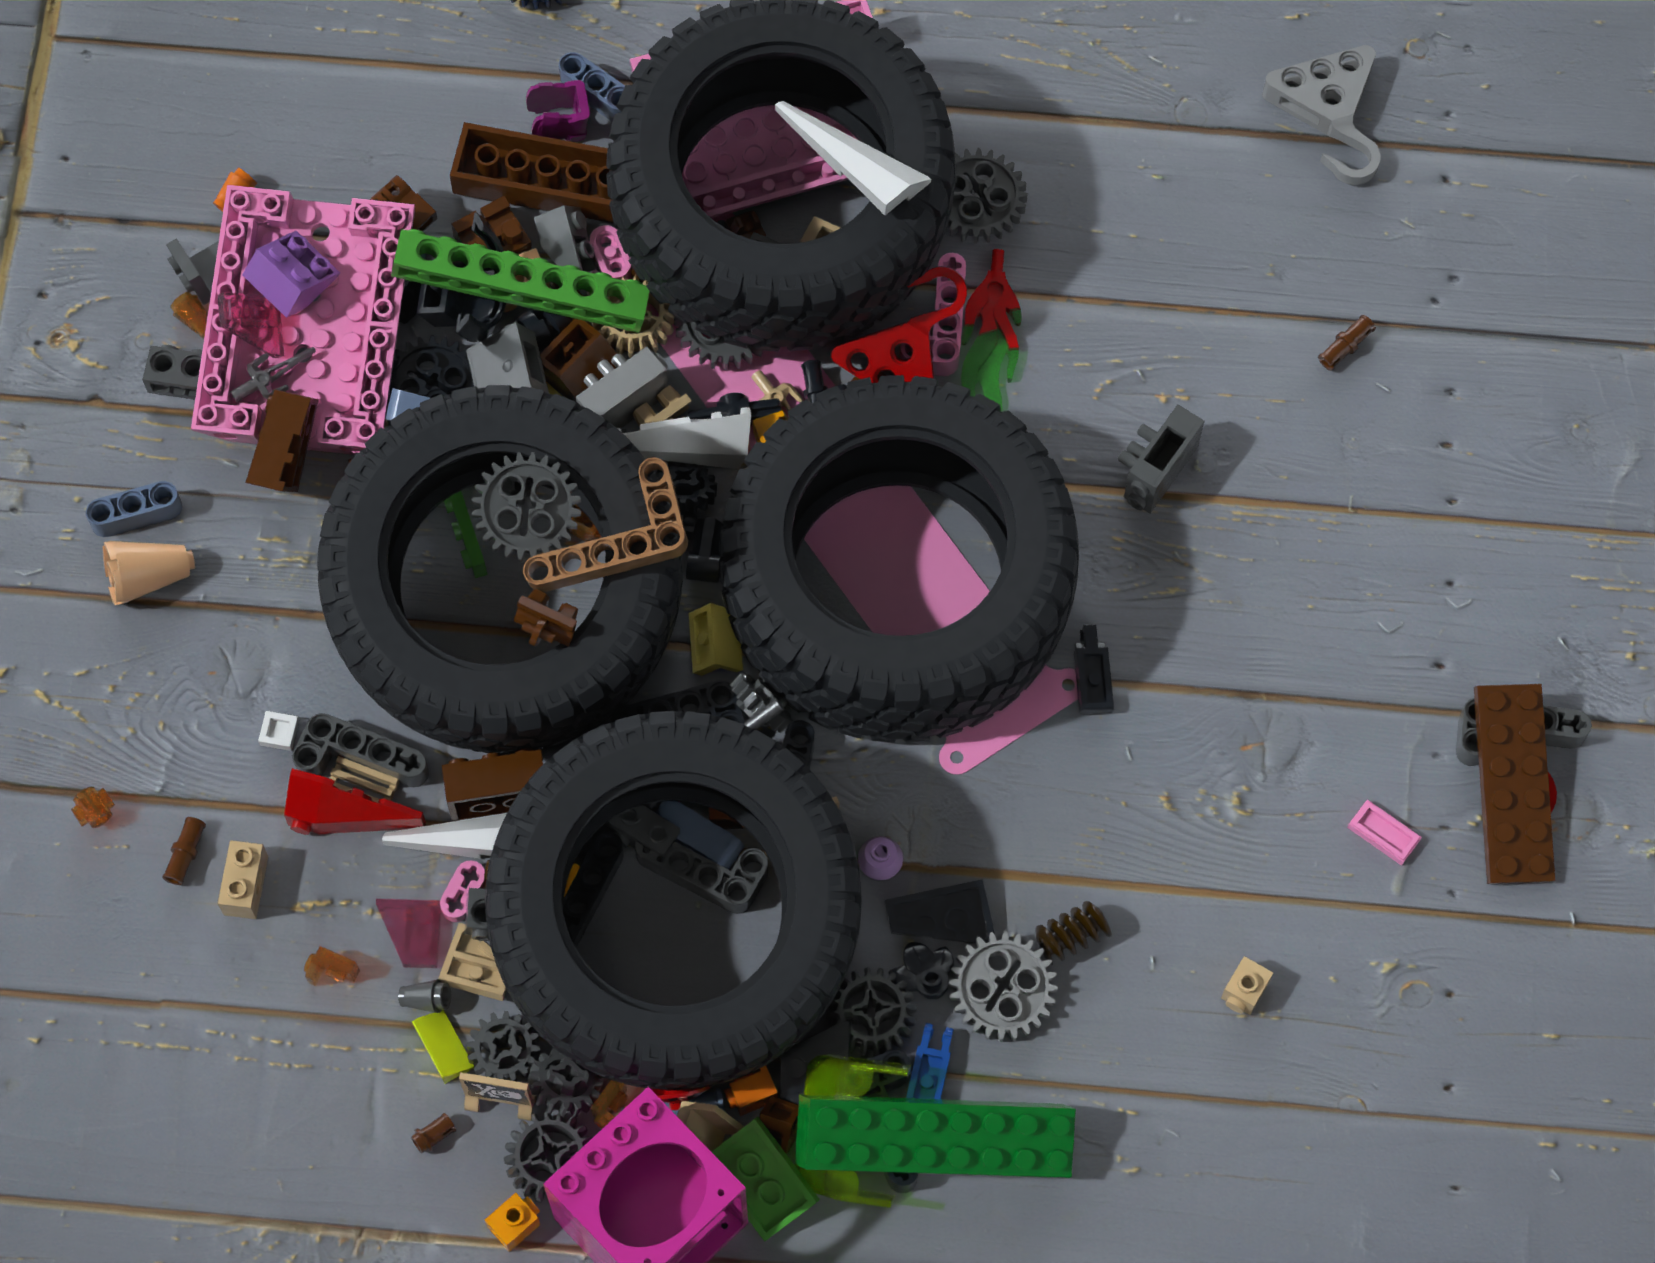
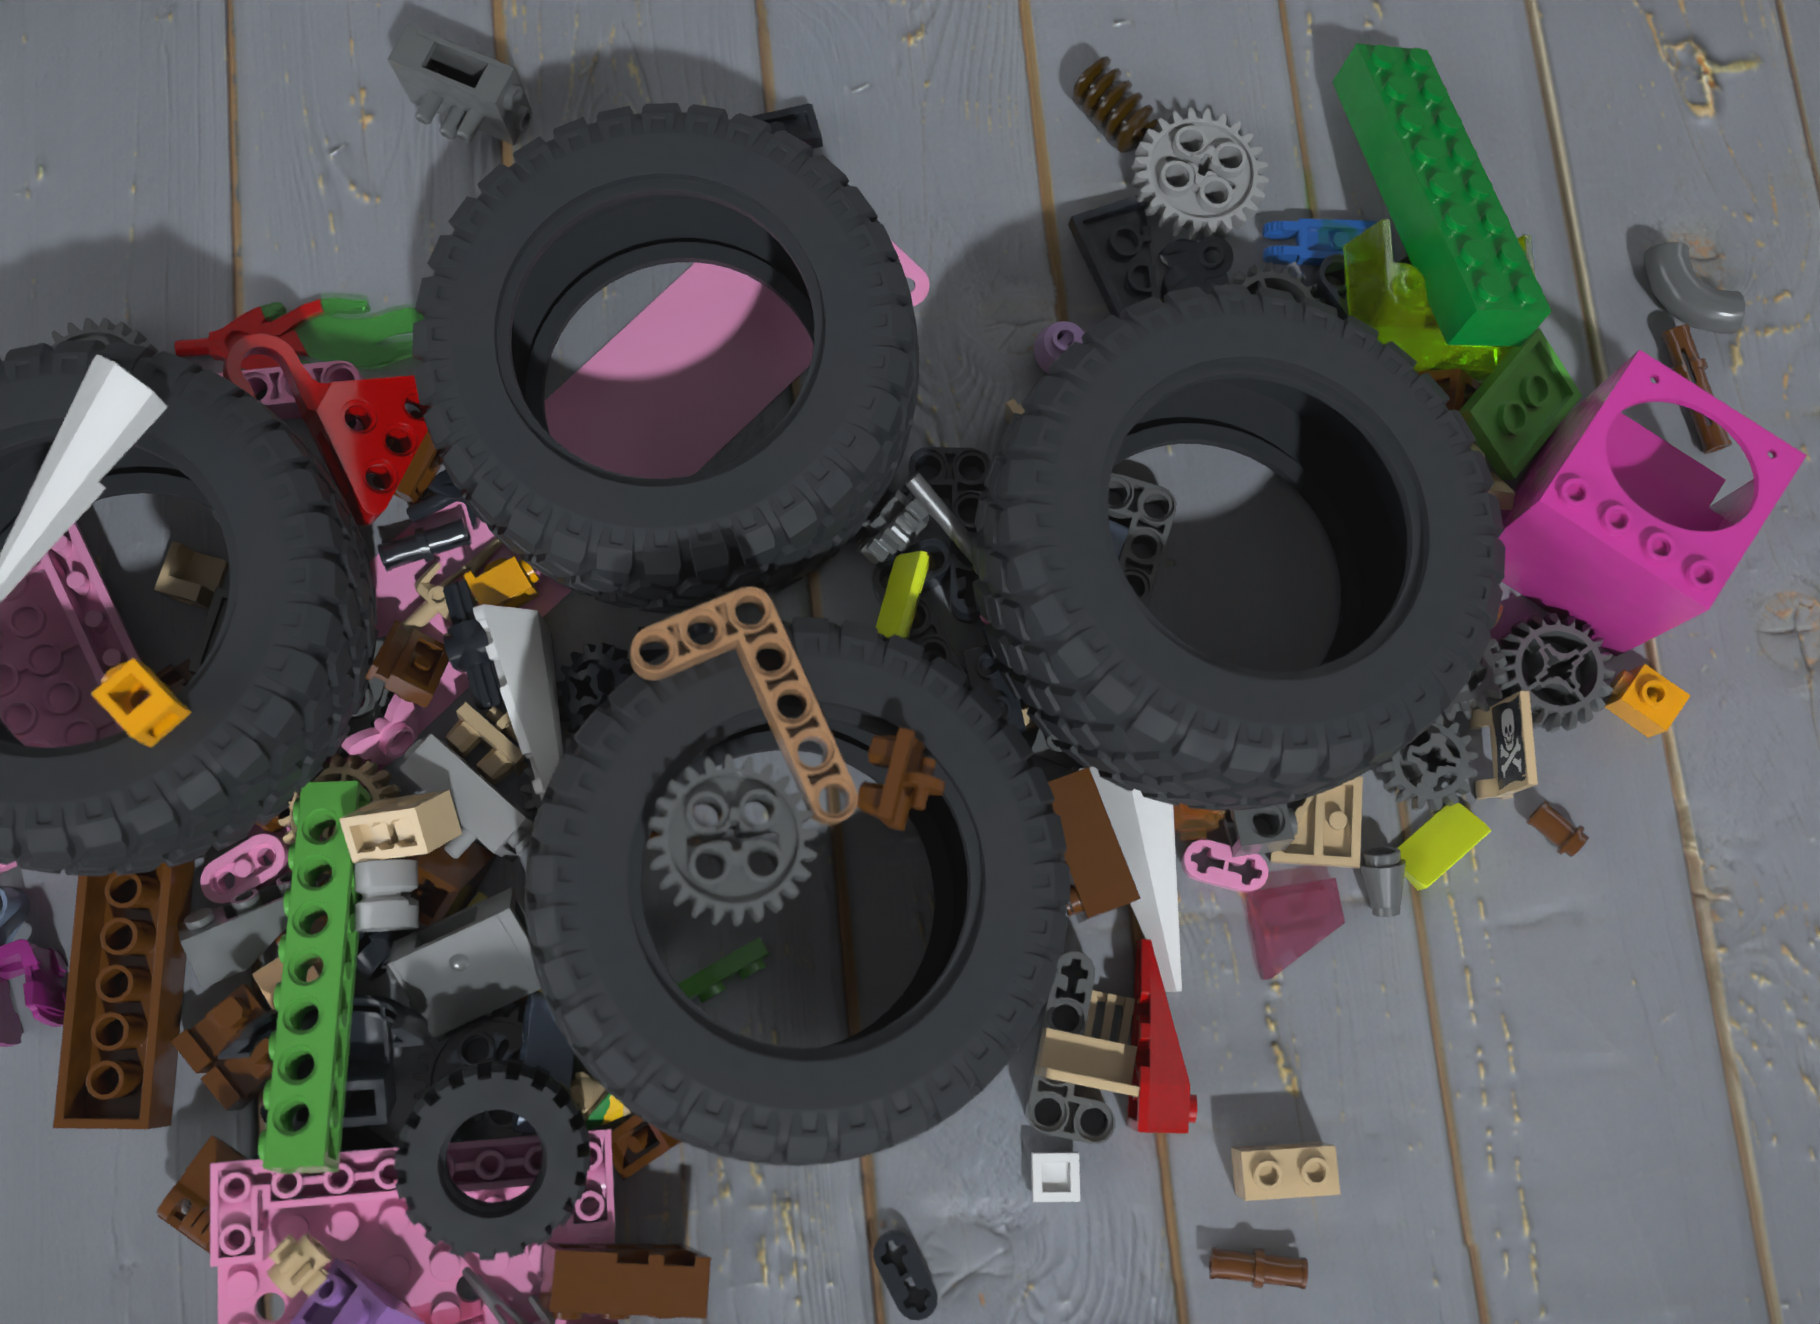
camera: 100 degrees left, 10 degrees up
clear orange bracket [304,946,360,986] -> none
light yellow panel [689,603,743,676] -> none
none -> light orange brick [91,658,192,747]
none -> tan gear [267,1233,332,1298]
none -> tan brick [339,790,462,863]
none -> bright pink animal [341,693,420,766]
none -> light grey wheel [354,859,419,932]
none -> reddish brown plate [366,619,449,708]
none -> black tyre [394,1058,590,1260]
none -> black beam [873,1230,938,1321]
none -> neon yellow slope [875,551,929,640]
none -> tan panel [1034,1027,1140,1097]

